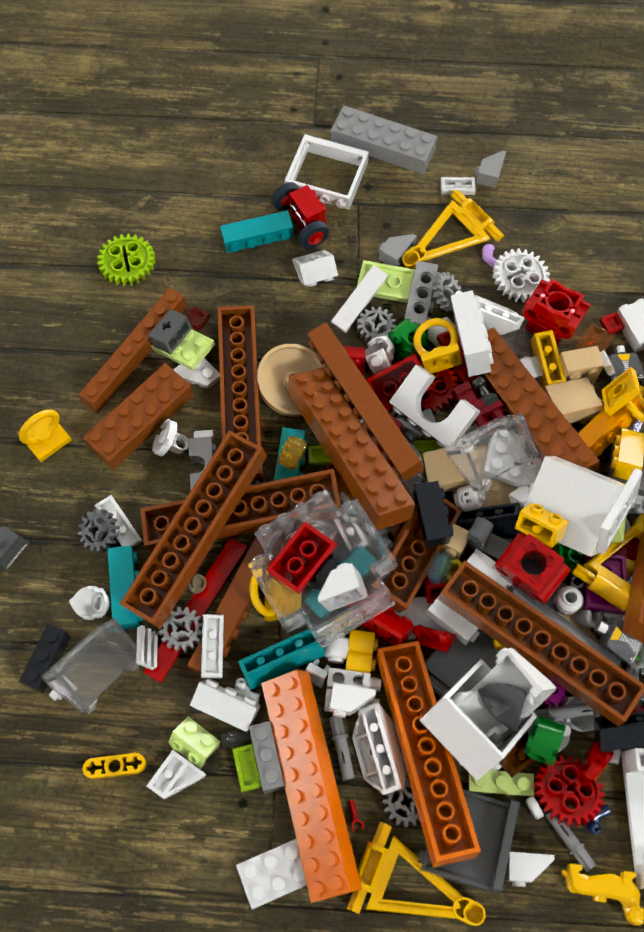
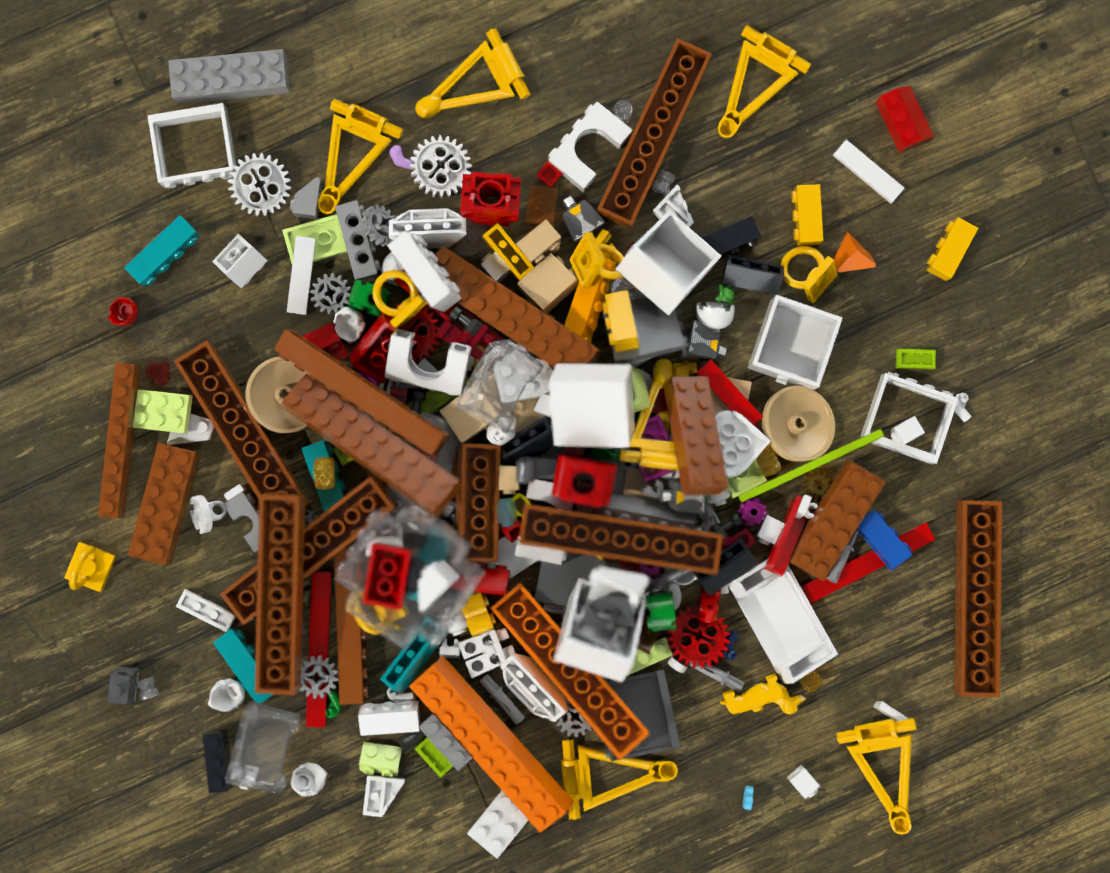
camera: 30 degrees left, 20 degrees up
dark grey gear [78,509,120,552] -> none
yellow beam [83,753,146,779] -> none
lime gear [97,233,156,286] -> none
white tile [136,625,158,670] -> none
dark grey brick [148,309,193,355] -> none
dark tan plate [187,573,206,594] -> none
white tile [201,615,224,678] -> none
brick [271,182,329,249] -> none
white slope [329,683,376,718] -> none
red hand [348,800,364,832] -> none
white plate [366,348,392,373] -> none
black brick [412,481,454,548] -> none
red hinge [412,625,457,653] -> none
white tile [440,177,476,195] -> none
light grey slope [474,151,506,188] -> none
white slope [506,852,554,887] -> none
yellow brick [515,503,569,548] -> none
white head [553,586,583,615] -> none
white tile [596,468,642,555] -> none
white tile [600,350,615,376] -> none
none -> red hair [108,297,138,327]
none -> clear wheel [135,676,160,701]
none -> white gear [227,153,291,216]
none -> white hair [290,762,327,797]
none -> green arm [325,688,342,718]
none -> yellow piece [415,28,531,118]

